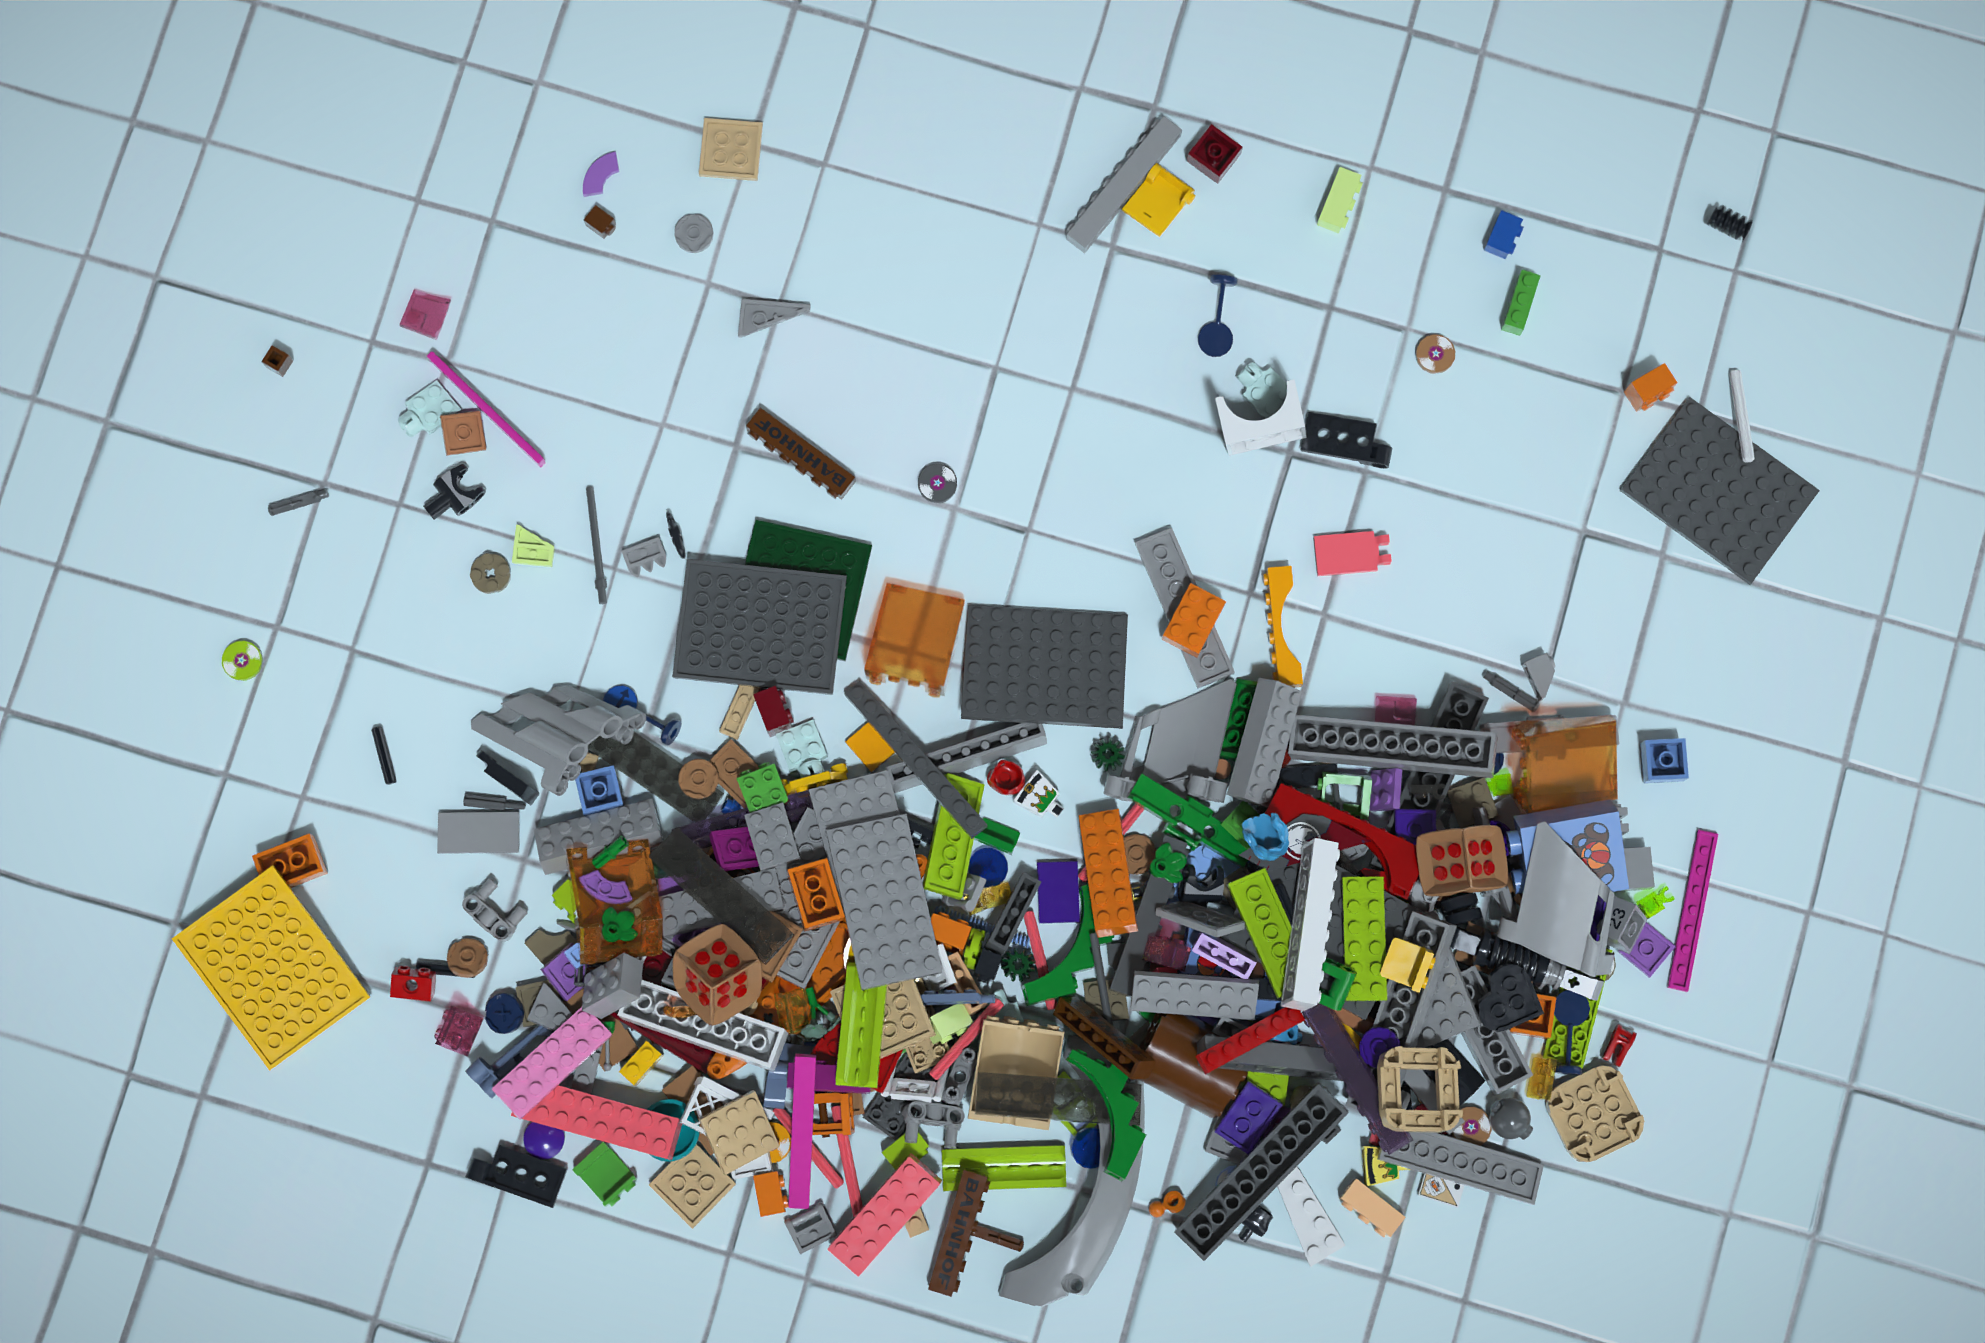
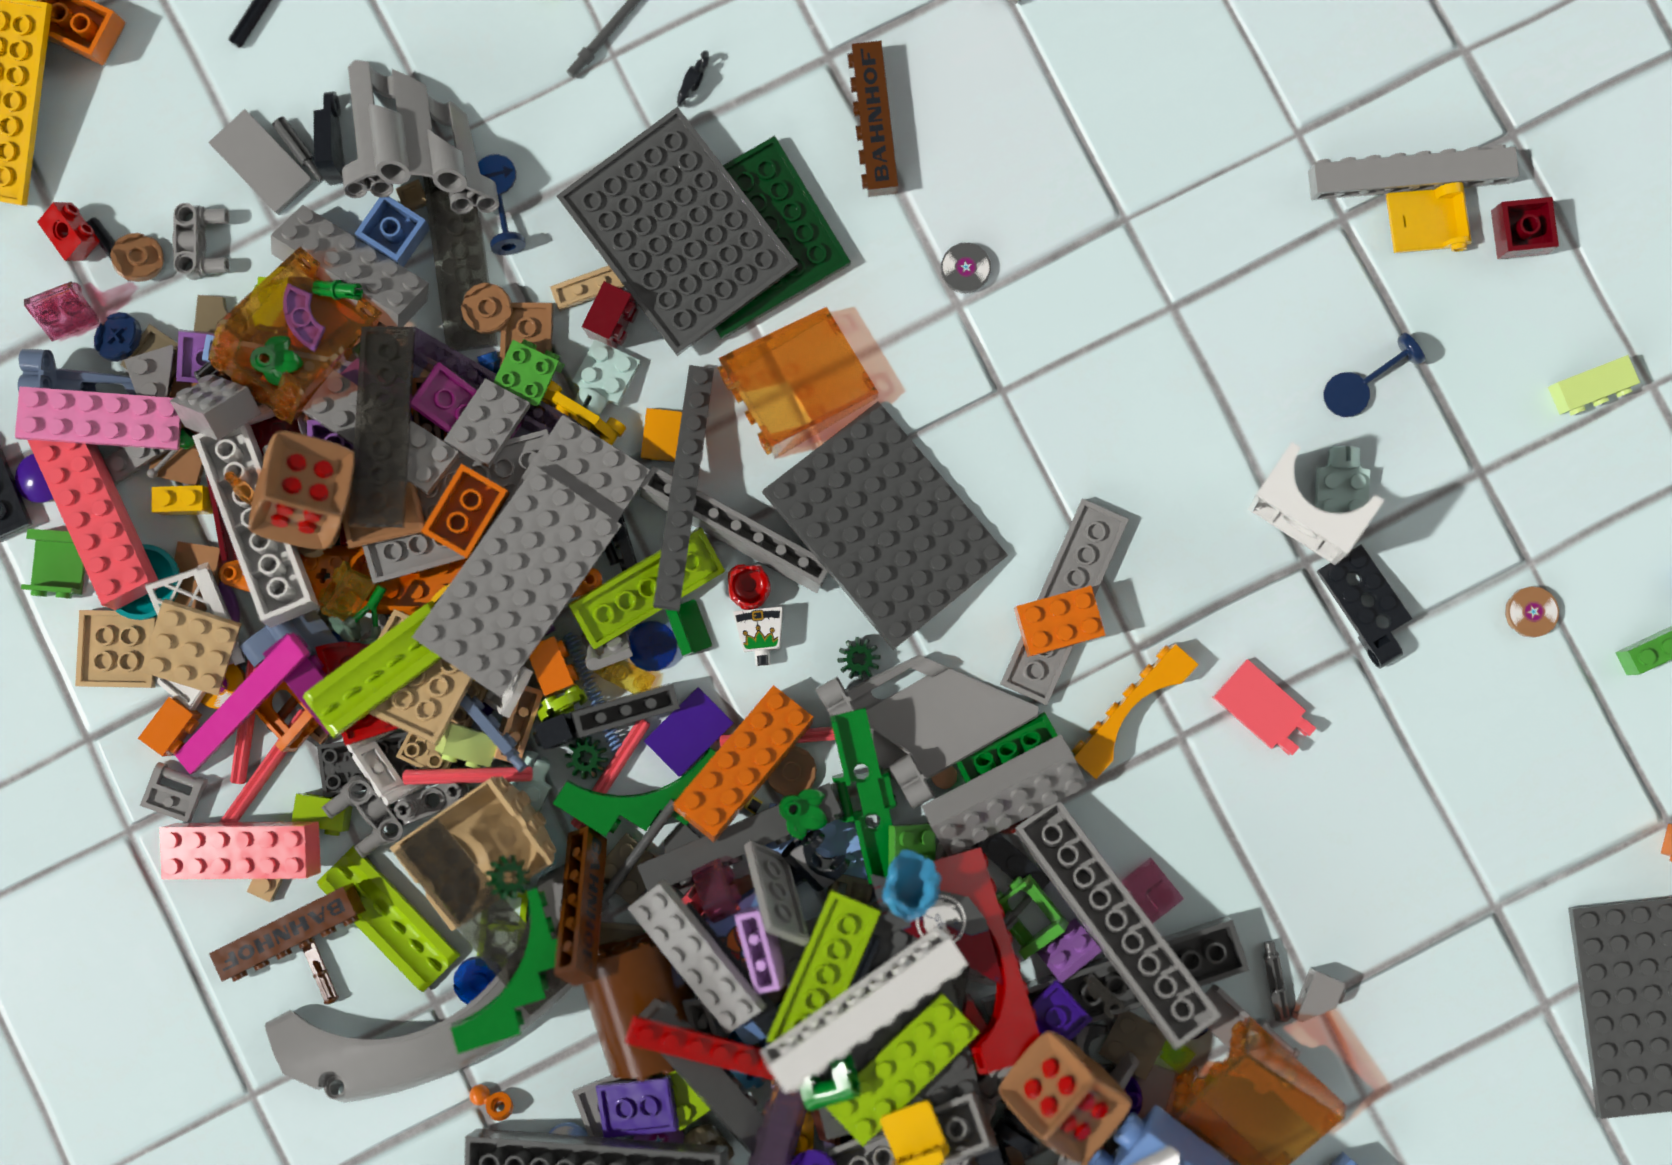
camera: 55 degrees right, 5 degrees up
light grey plate [621,537,666,577] -> none
none -> dark green gear [485,855,531,900]

